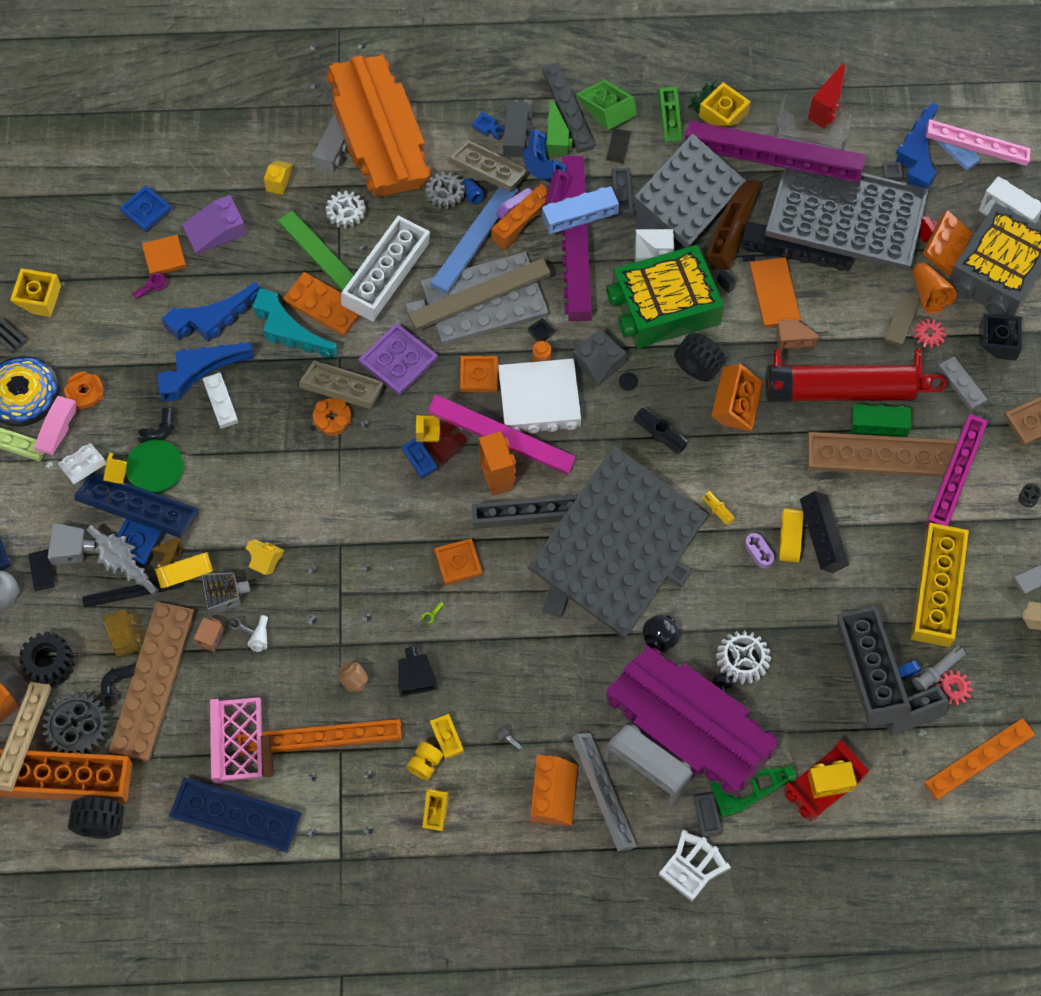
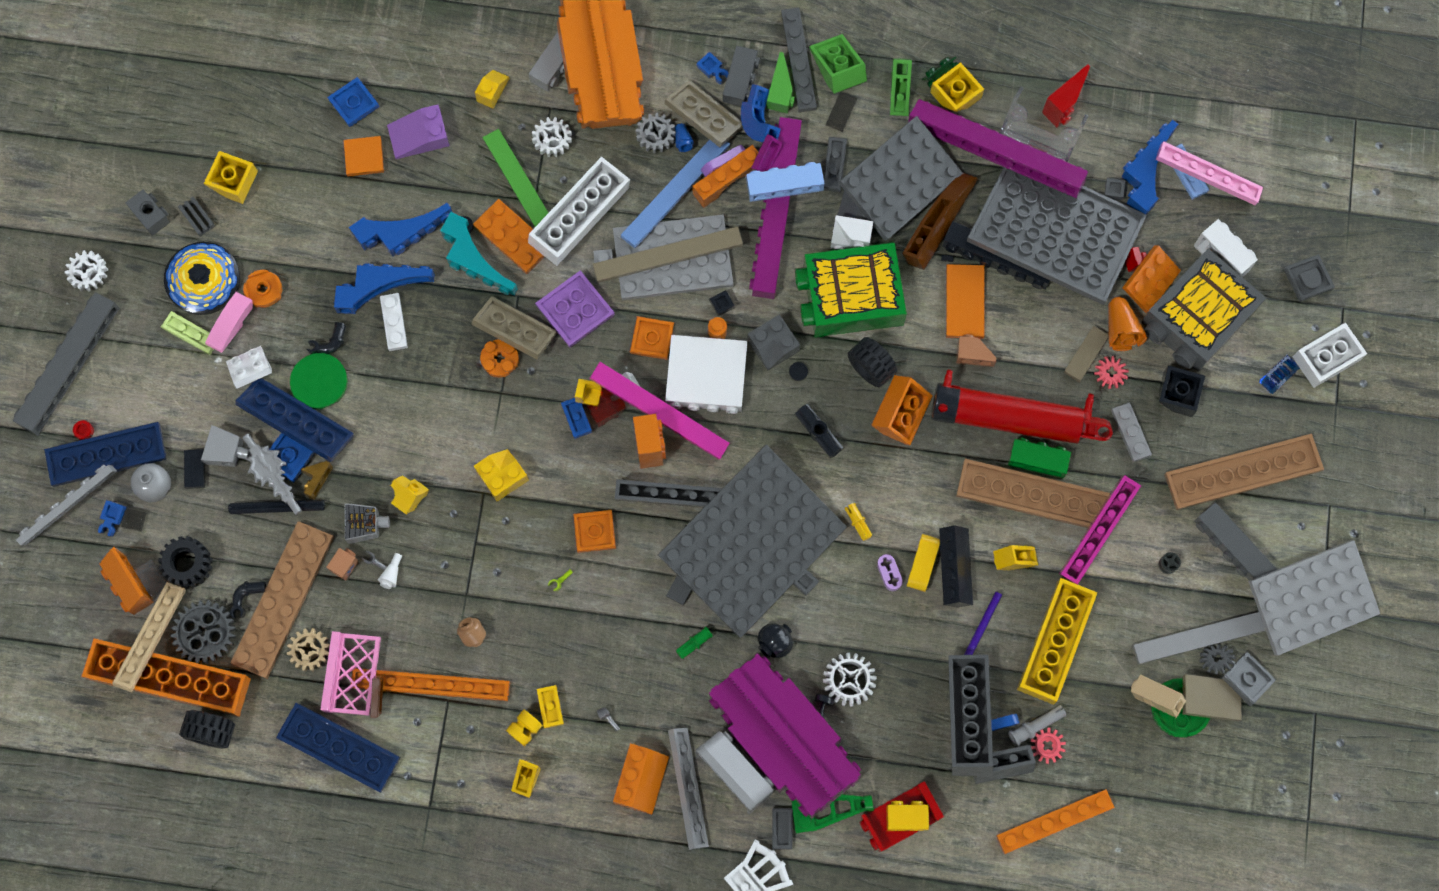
camera: 10 degrees right, 10 degrees up
yellow panel [103,452,127,484] -> none
clear yellow brick [103,609,142,658] -> none
magenta plate [132,273,167,299] -> none
yellow beam [155,552,213,588] -> none
black torso [398,647,438,697] -> none
black tile [717,268,735,293] -> none
none -> tan gear [287,628,330,672]
none -> yellow slope [474,449,529,502]
none -> green axle [676,627,713,659]
none -> dark purple bar [964,592,1002,655]
none -> yellow slope [993,545,1038,571]

